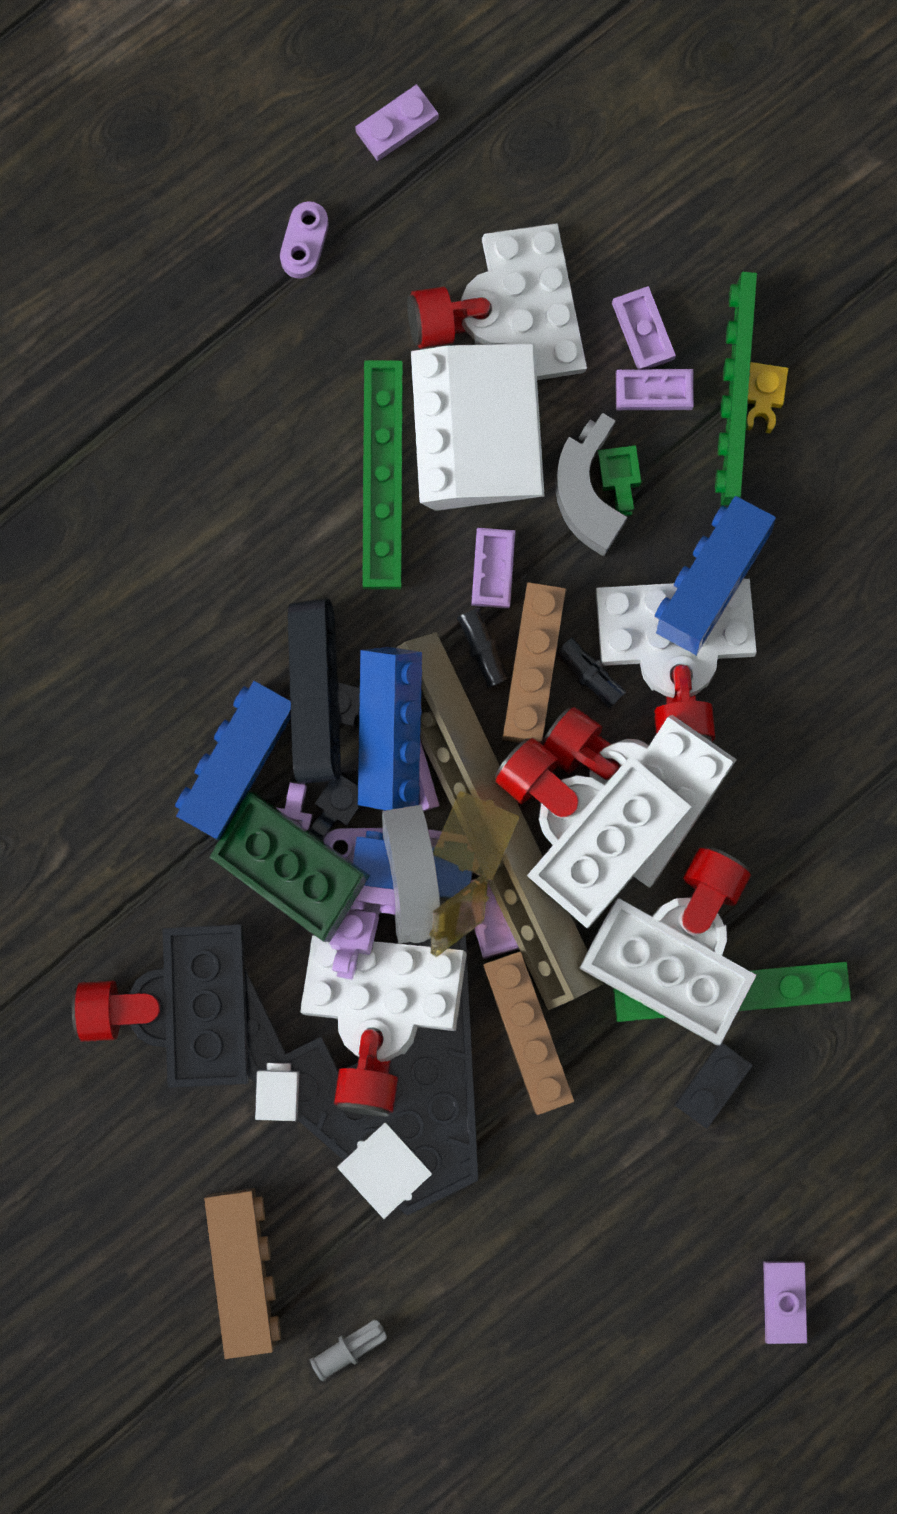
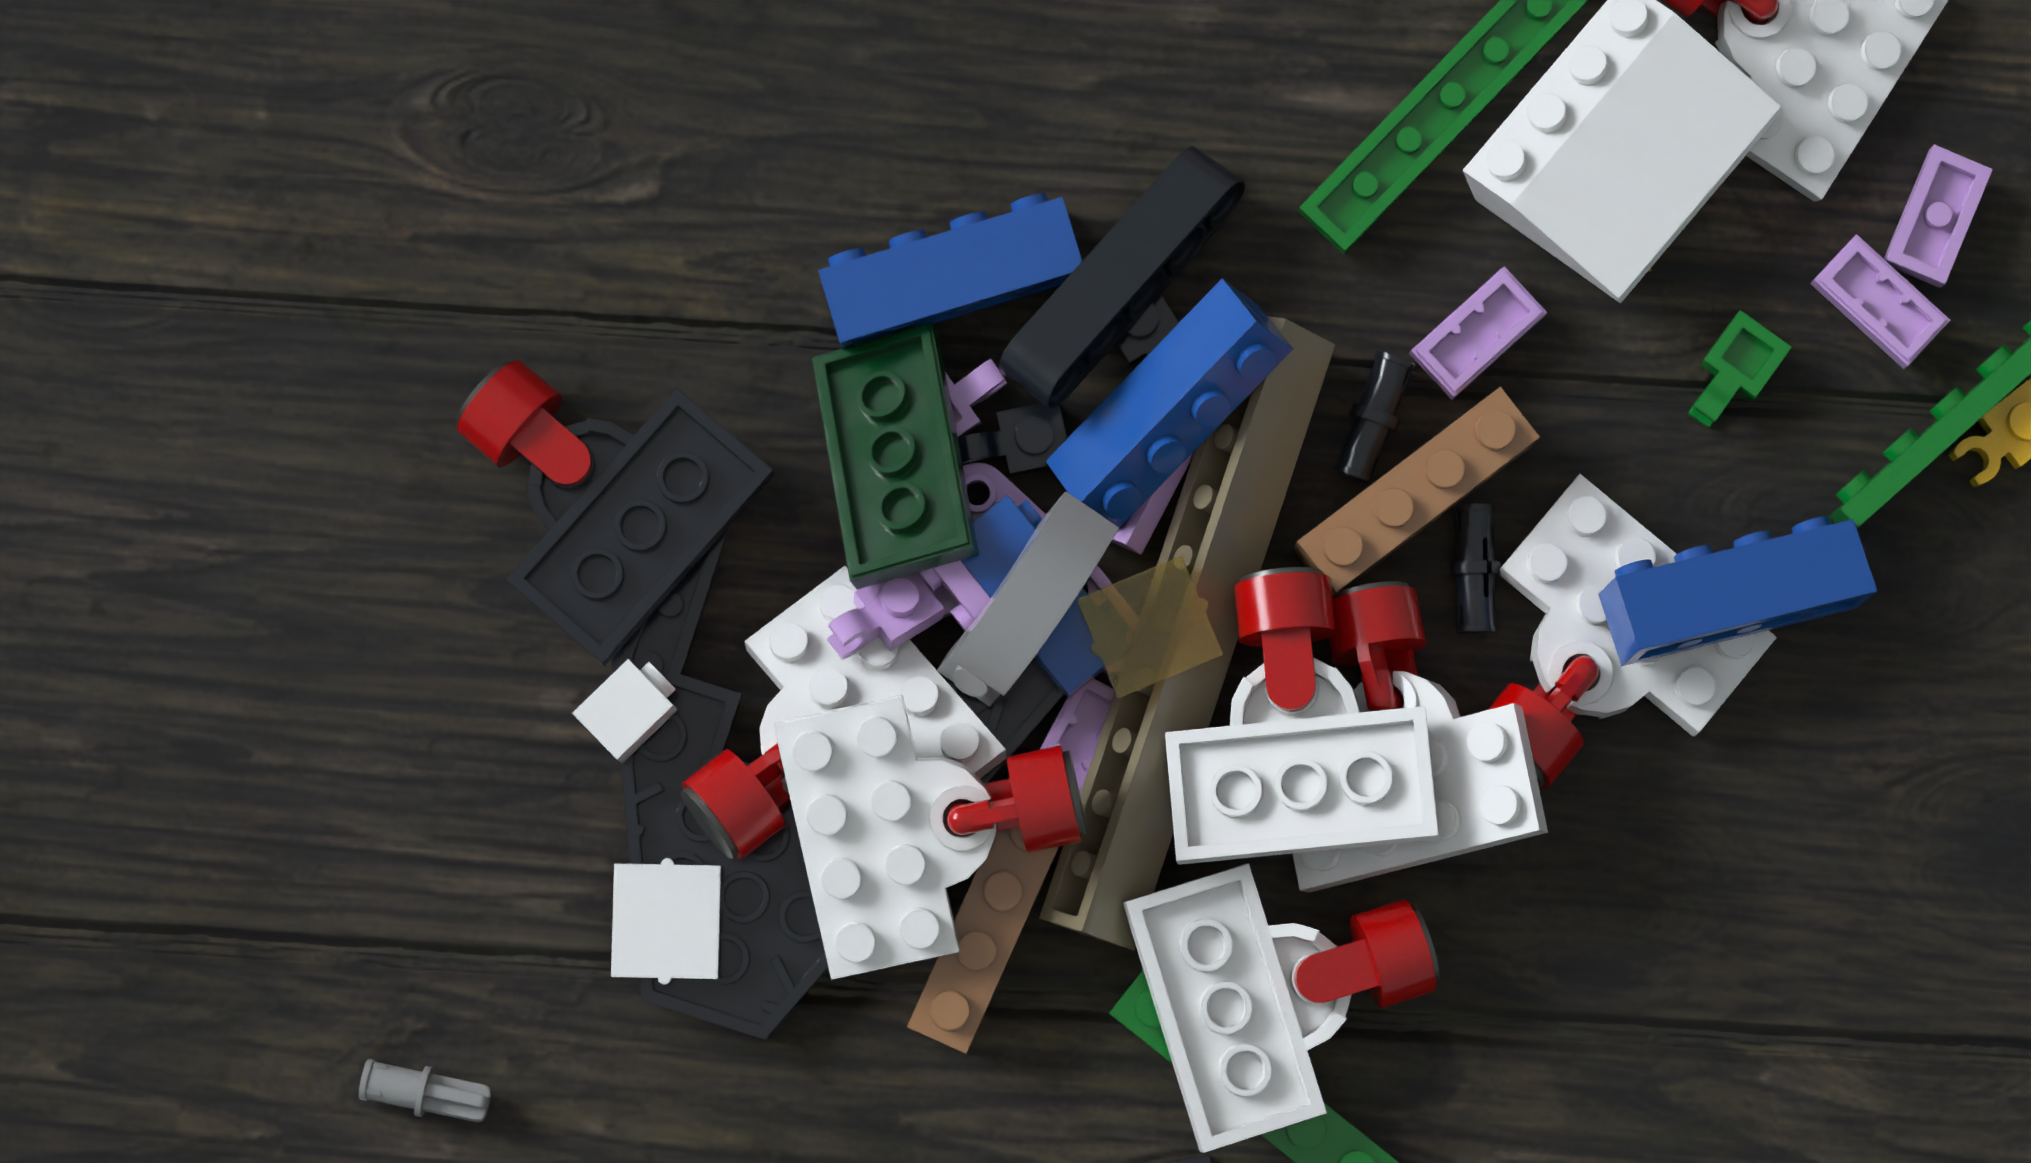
camera: 45 degrees right, 0 degrees up
medium nougat brick [204,1188,281,1359] -> none
clear yellow piece [429,874,489,957] -> none
light grey arch [555,413,627,556] -> none
none -> white plate [774,694,1087,980]

